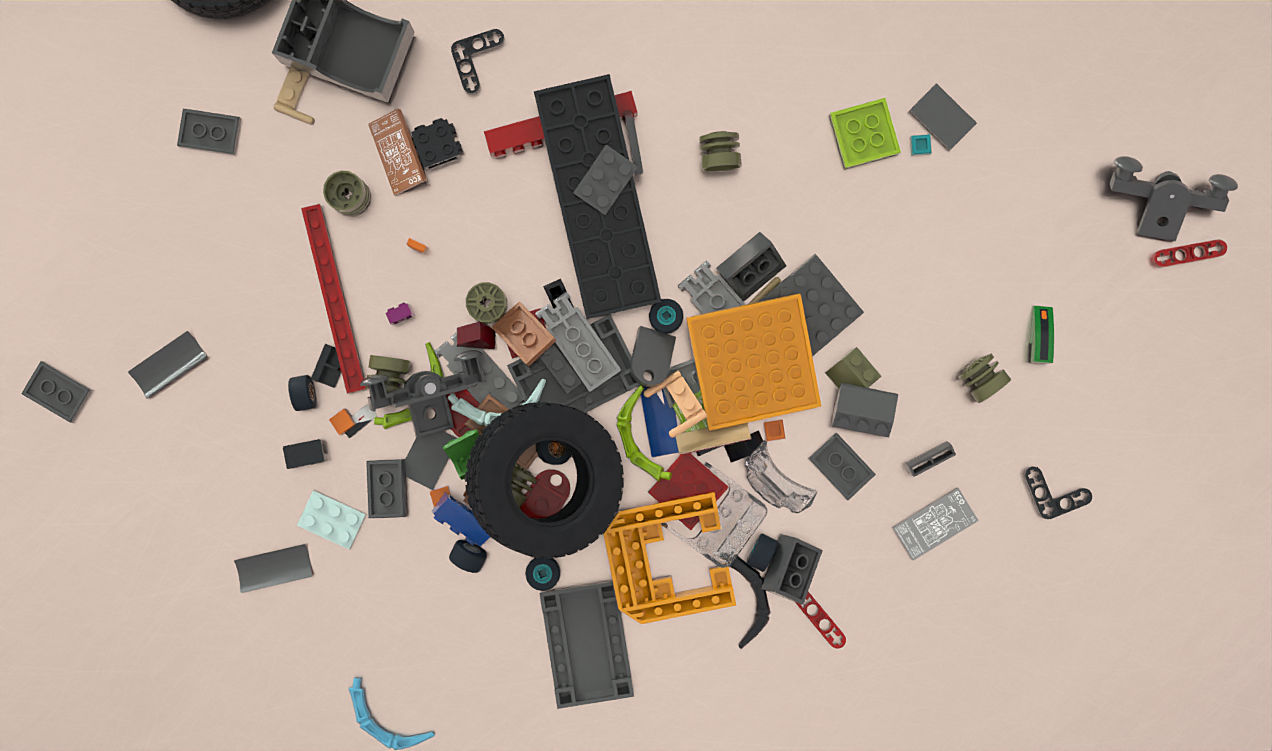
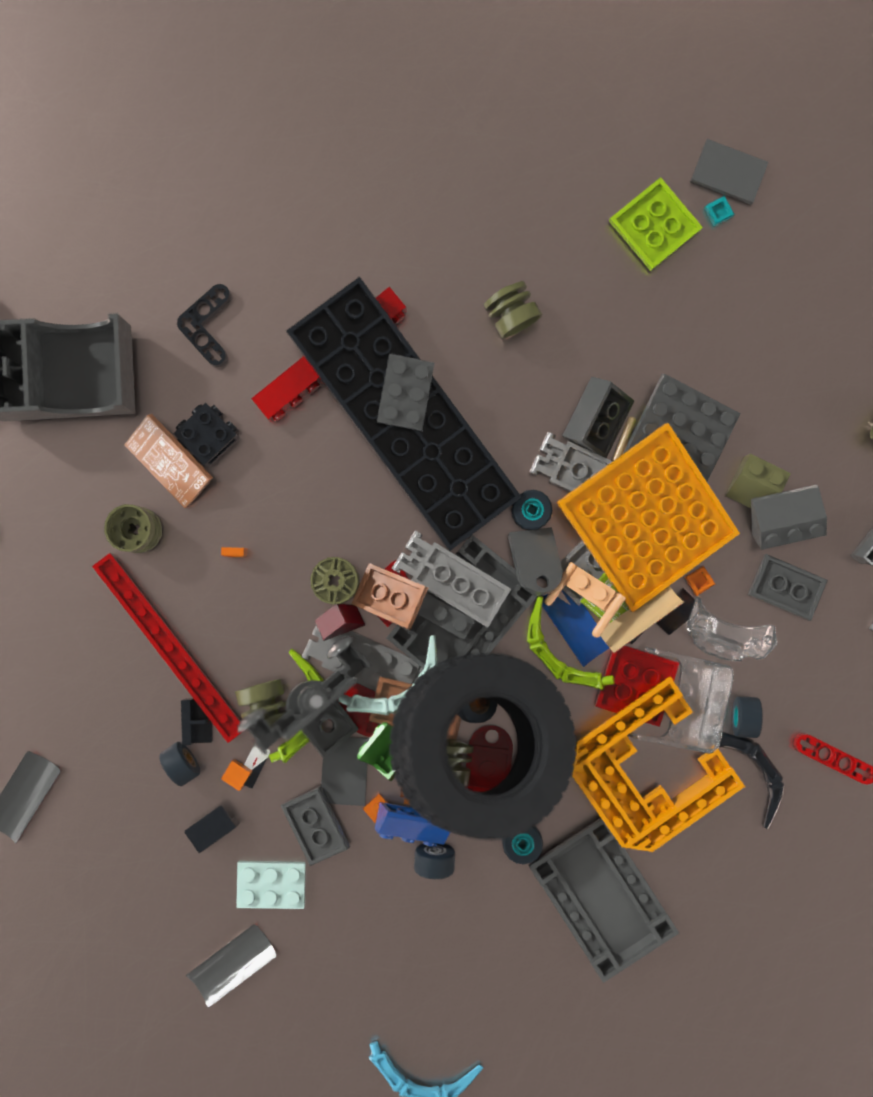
camera: 20 degrees left, 0 degrees up
tan plate [273,67,314,124] -> none
magenta piece [385,302,415,326] -> none
black slope [543,278,574,309] -> none
dark grey tile [624,110,643,175] -> none
dark grey slope [761,534,823,604] -> none

